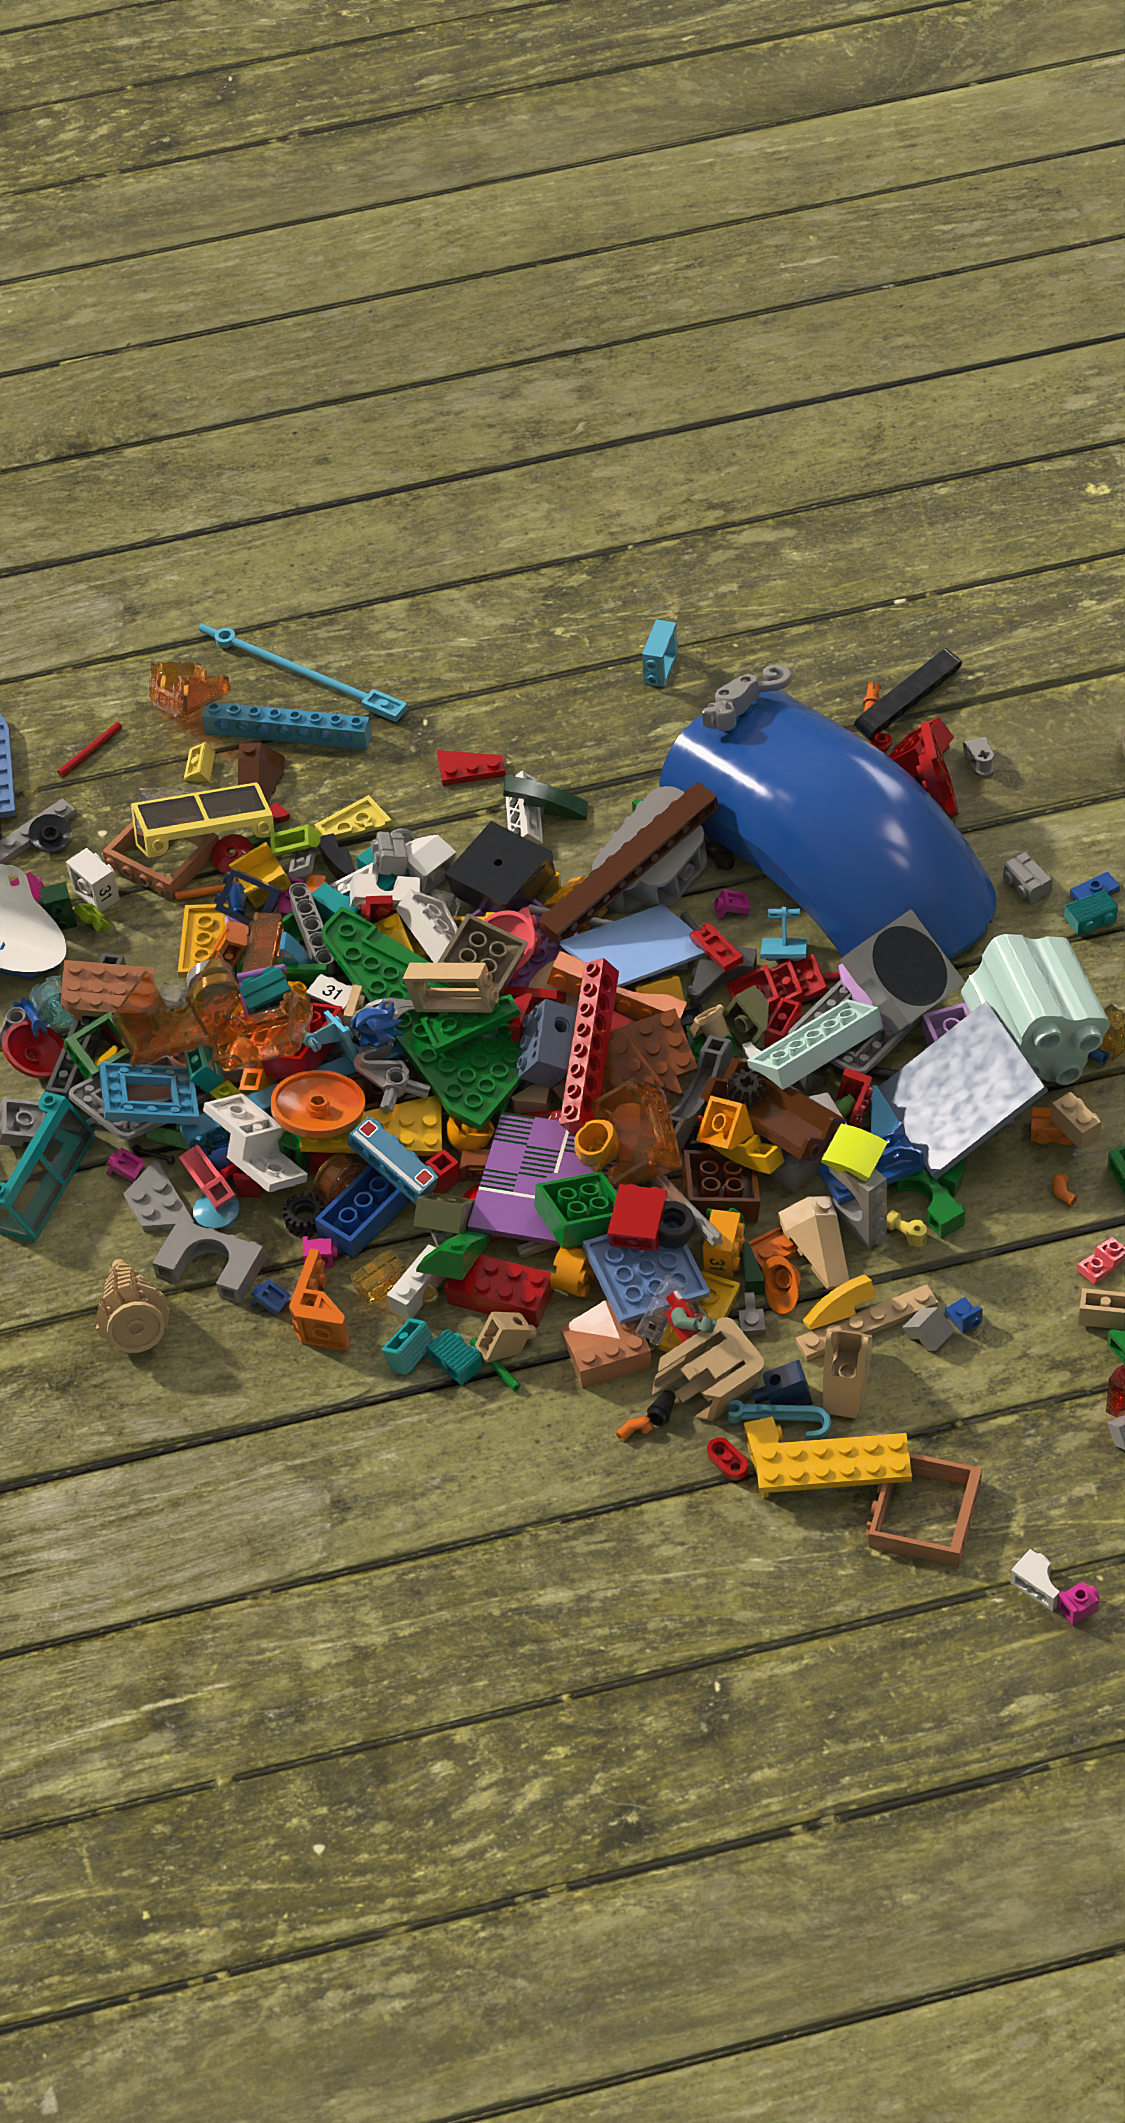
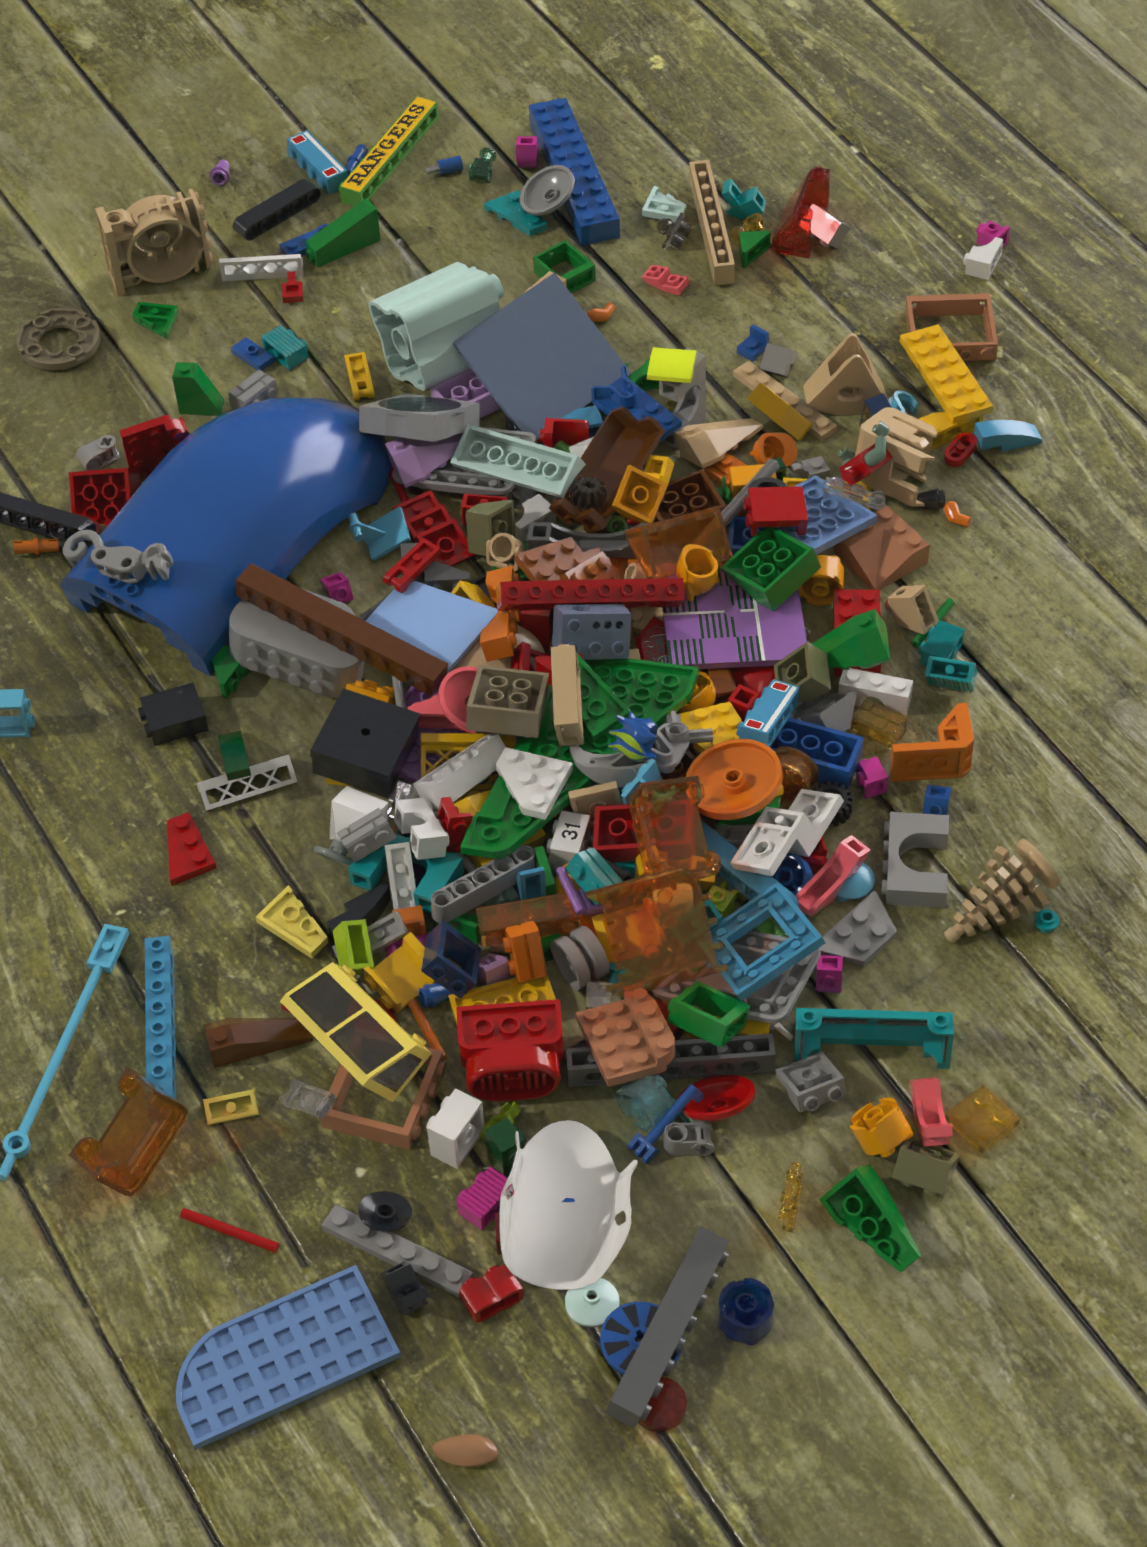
camera: 110 degrees left, 0 degrees up
none -> black brick [138,682,208,746]
none -> green slope [172,362,225,416]
none -> red brick [456,999,564,1102]
none -> white plate [496,747,573,820]
none -> light grey slope [796,691,857,732]
none -> dark azure slope [974,420,1042,452]
none -> teal plate [1034,909,1060,933]

